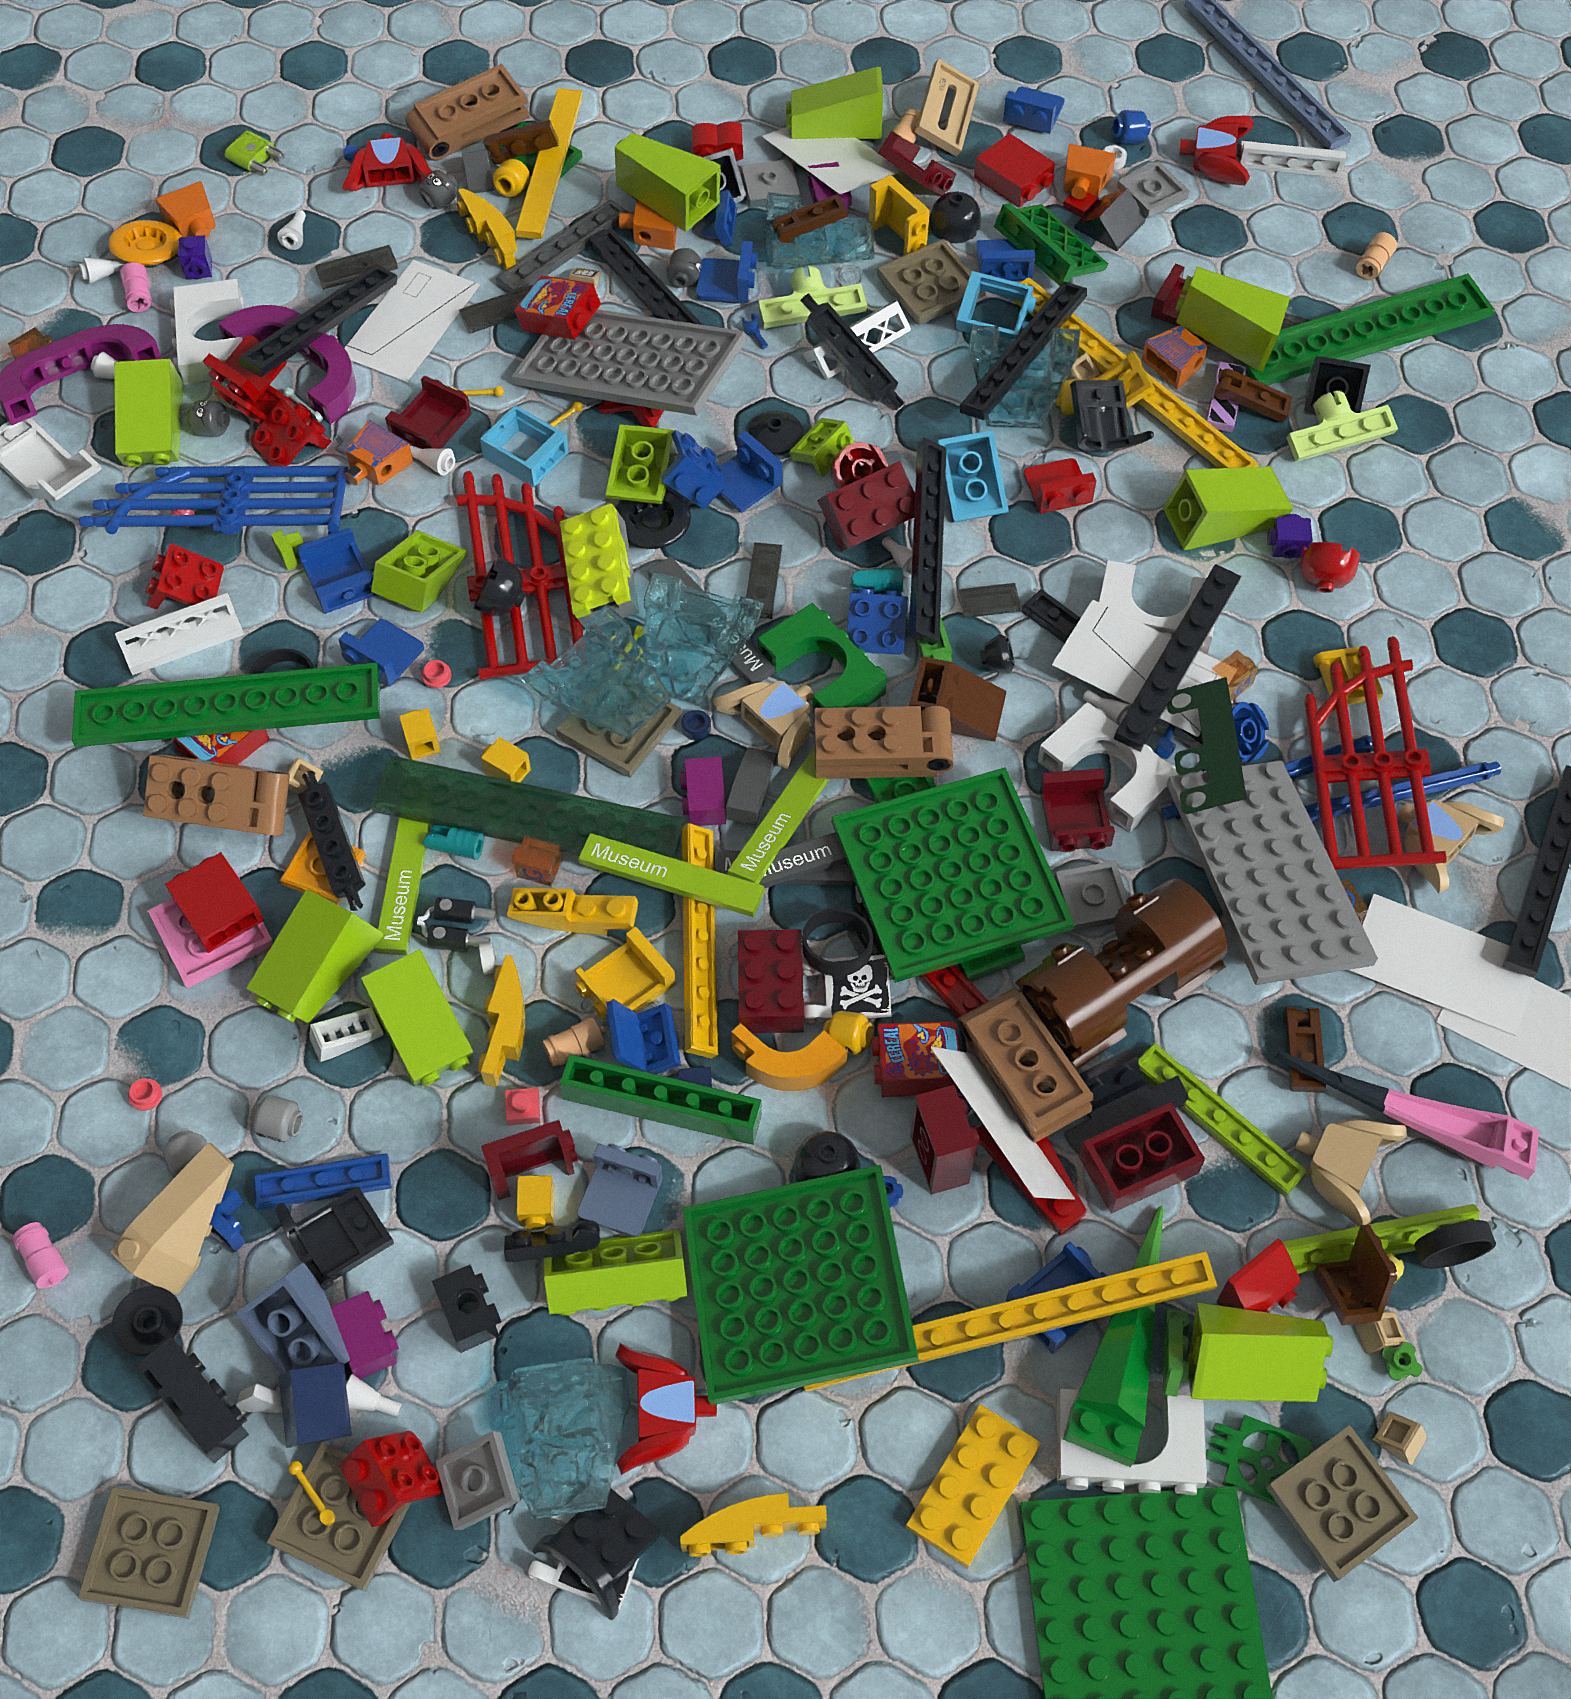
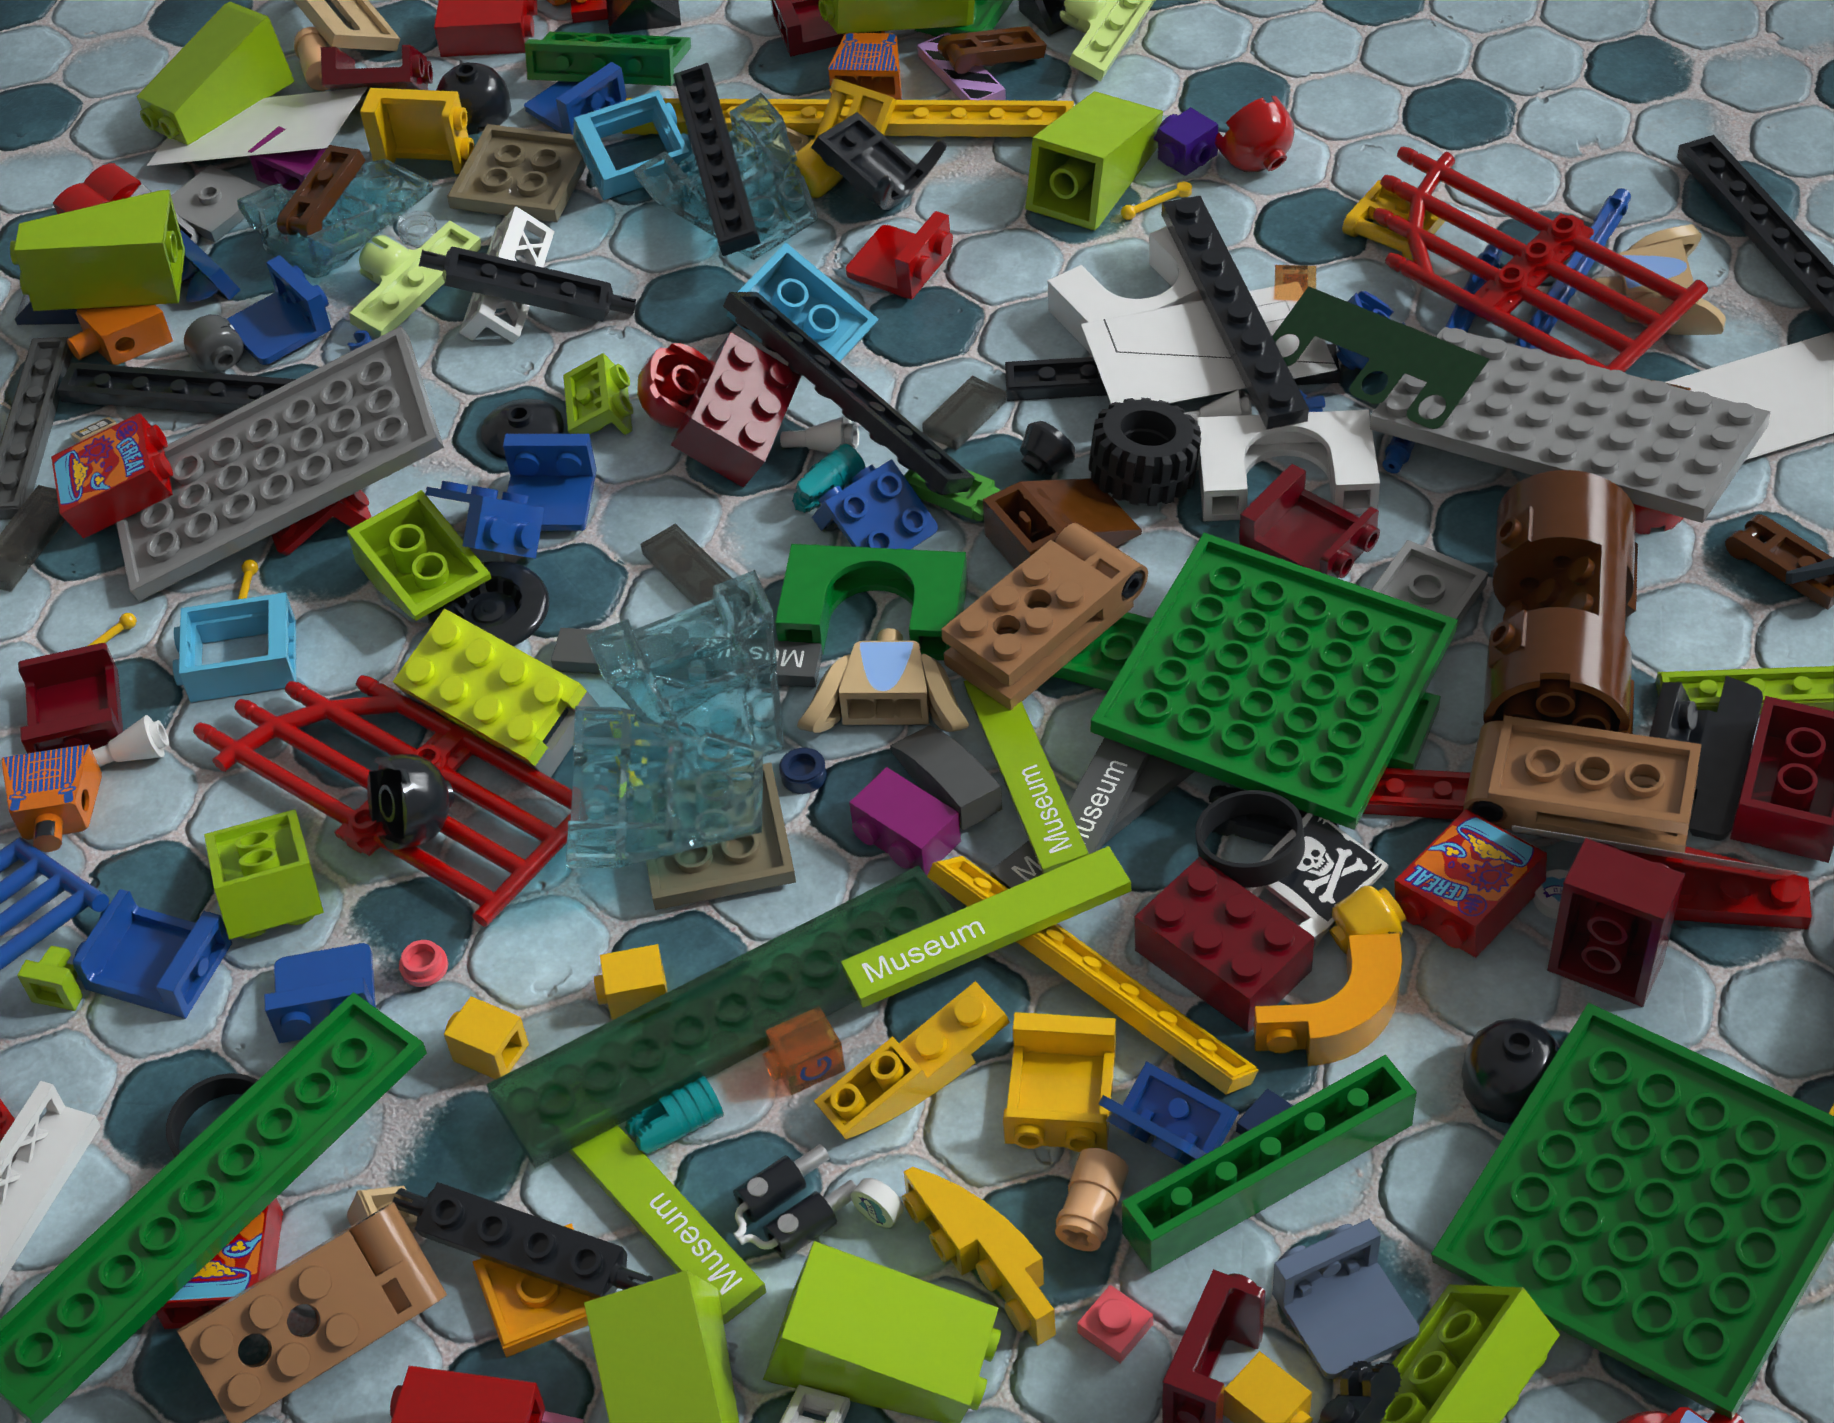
camera: 40 degrees left, 10 degrees down
none -> black tyre [1088,397,1202,506]
none -> yellow hinge [1121,181,1192,220]

